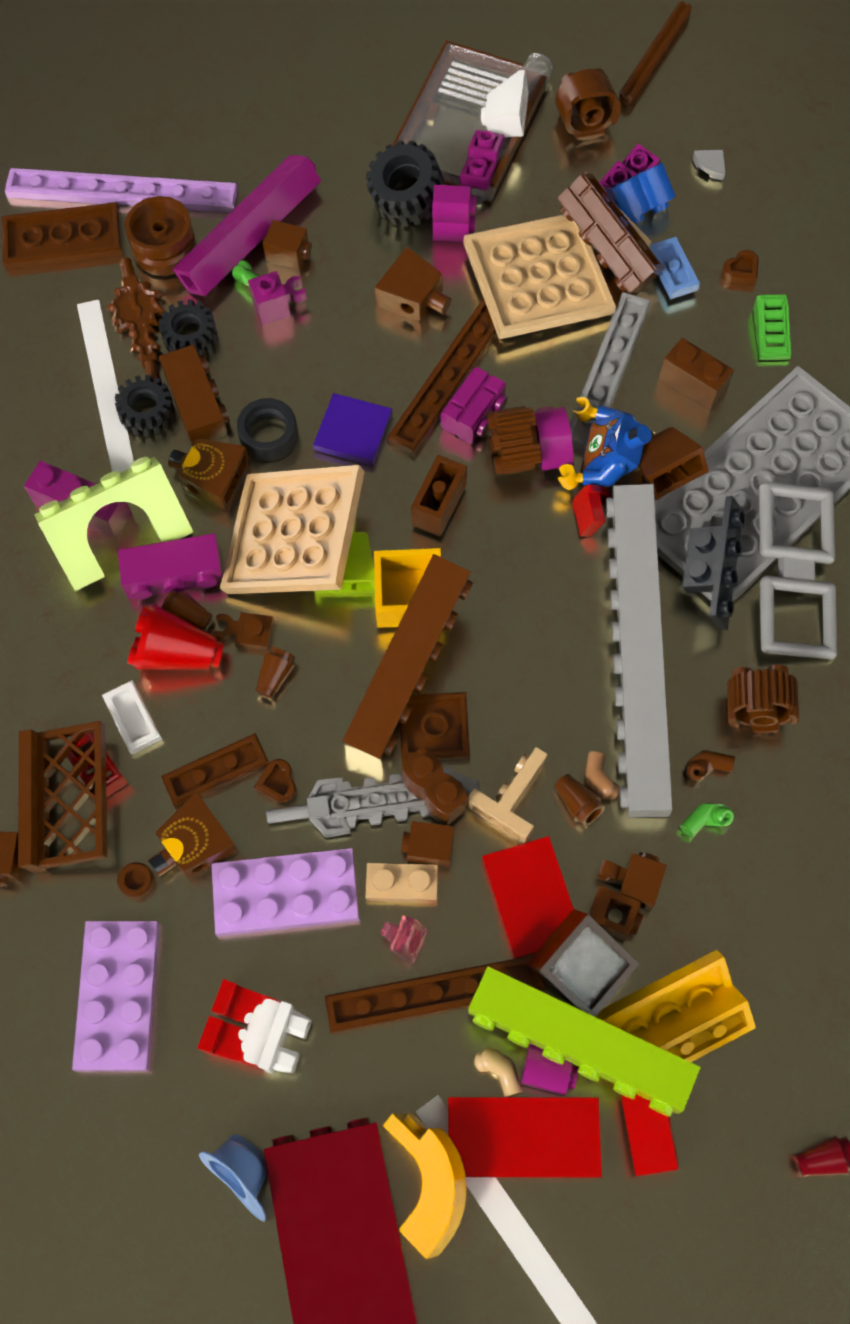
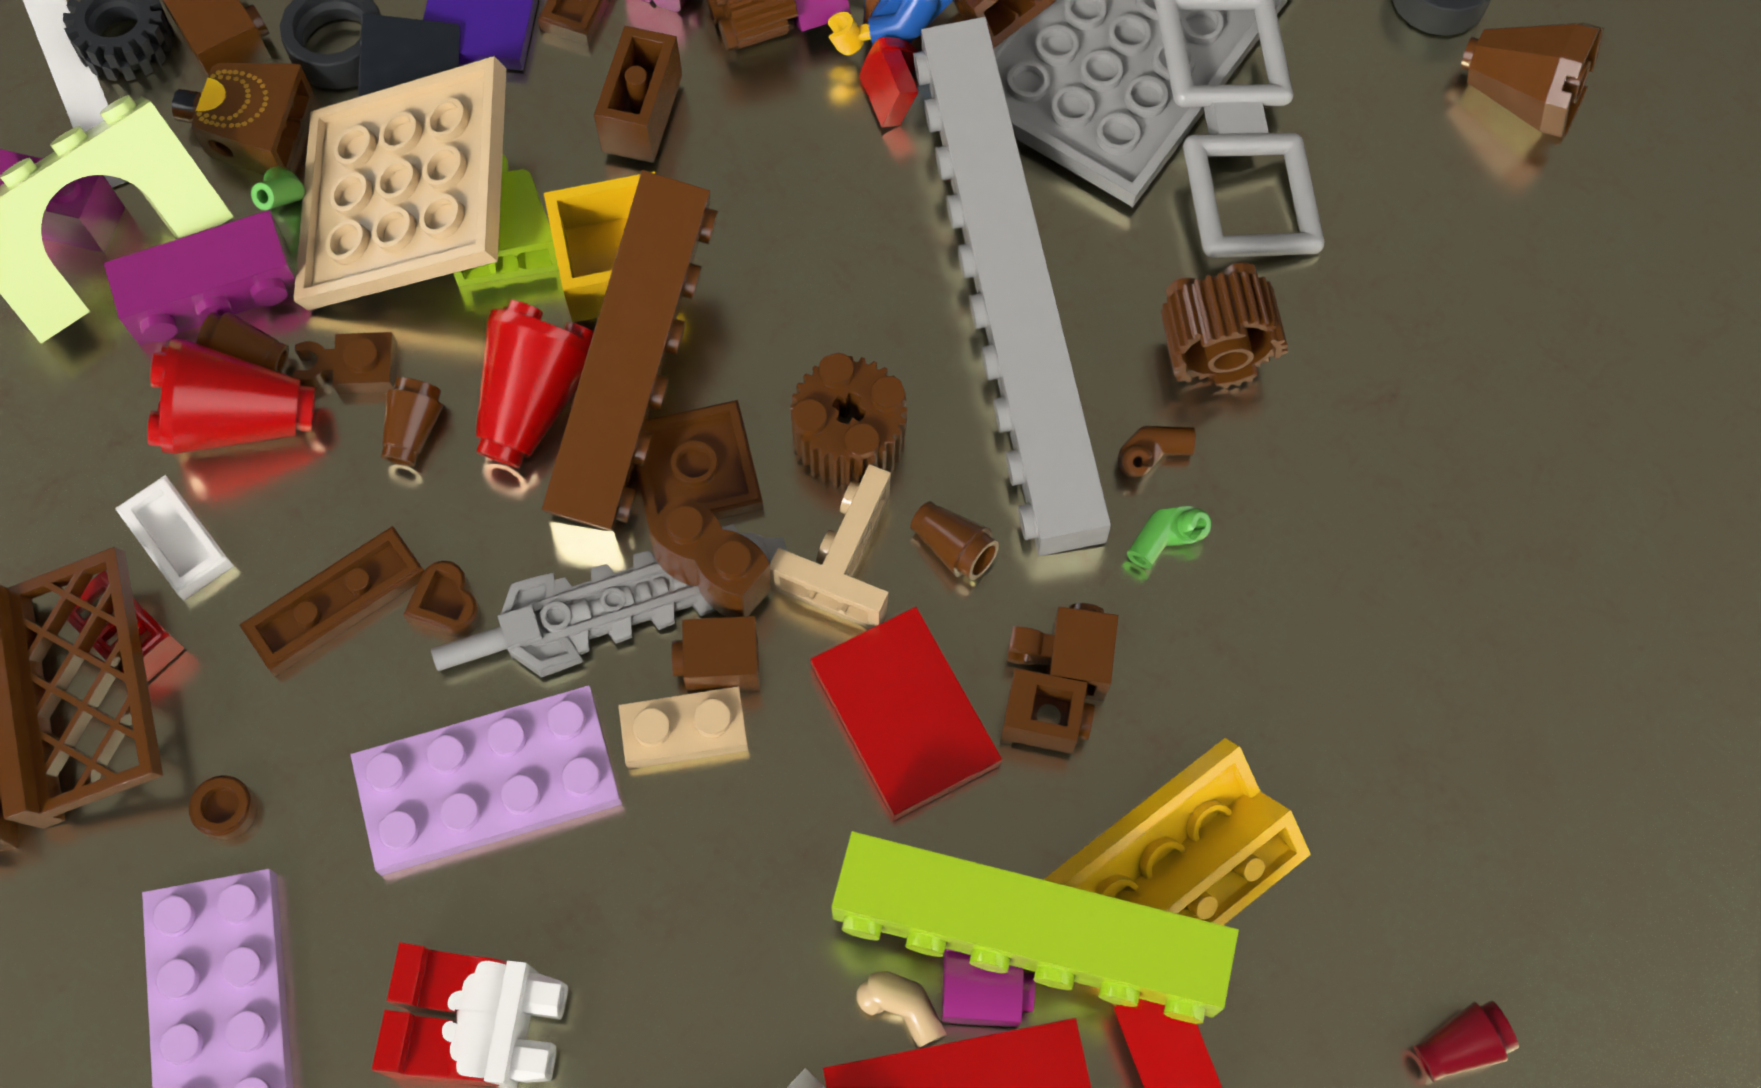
camera: 15 degrees left, 0 degrees up
reddish brown torso [148,793,239,878] -> none
reddish brown tile [325,955,547,1034] -> none
clear pink tile [380,915,427,963] -> none
piece [527,909,640,1017] -> none
medium nougat arm [585,751,620,800] -> none
black bracket [682,496,746,630] -> none
none -> bright green arm [251,166,305,210]
none -> black sticker [358,13,460,97]
none -> red cone [475,300,594,468]
none -> reddish brown brick [790,352,907,488]

